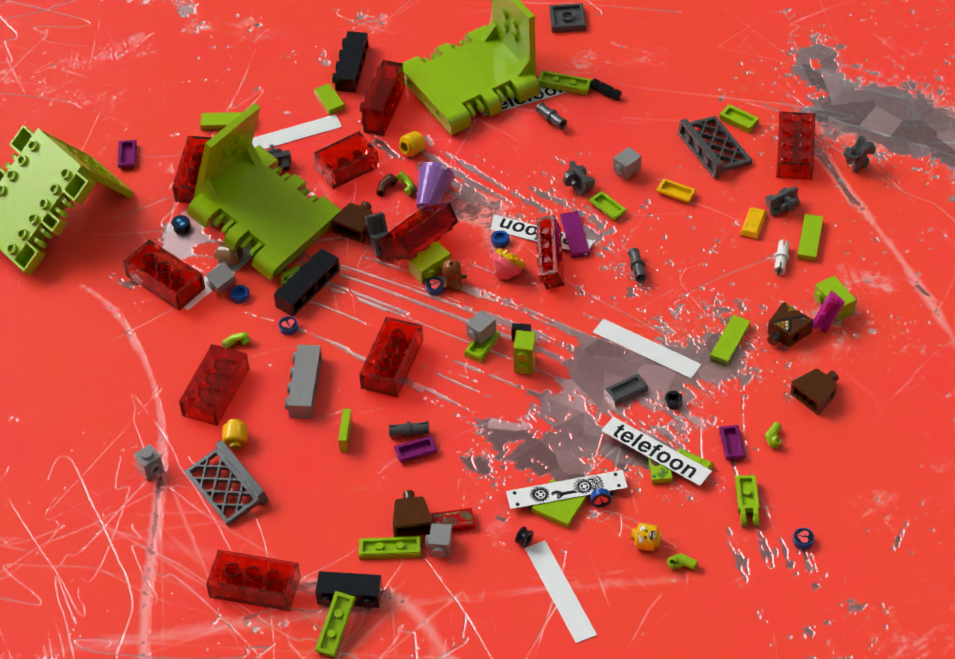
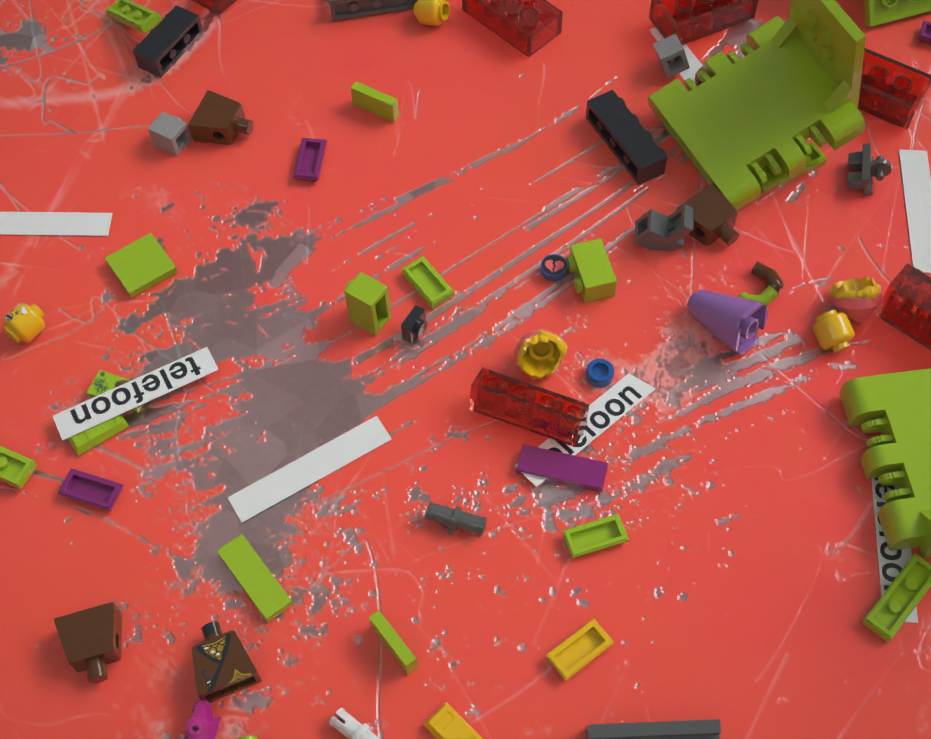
camera: 115 degrees right, 10 degrees up
lime arm [221,332,251,349] -> none
blue tile [230,285,250,304] -> none
tile [278,316,298,335] -> none
lime arm [280,264,300,286] -> none
light grey brick [285,344,322,418] -> none
clear red piece [313,131,379,189] -> none
clear red brick [359,317,423,398] -> none
lime tile [359,536,421,560] -> none
clear red brick [377,203,459,261] -> none
dark grey pin [389,421,430,437] -> none
red tile [431,508,475,532] -> none
dark orange animal [442,260,468,291] -> none
light grey brick [466,310,496,345] -> none
white sticker [506,470,628,509] -> none
black bush [515,526,534,547] -> none
dark grey pin [535,103,567,129] -> none
dark grey hips [563,161,595,196] -> none
black axle [590,78,622,100] -> none
tile [590,488,611,508] -> none
dark grey tile [605,374,648,406] -> none
light grey brick [613,147,642,179] -> none
black bush [665,391,682,410] -> none
lime arm [765,422,782,448] -> none
none -> lime tile [369,610,418,675]
none -> hair [828,277,882,323]

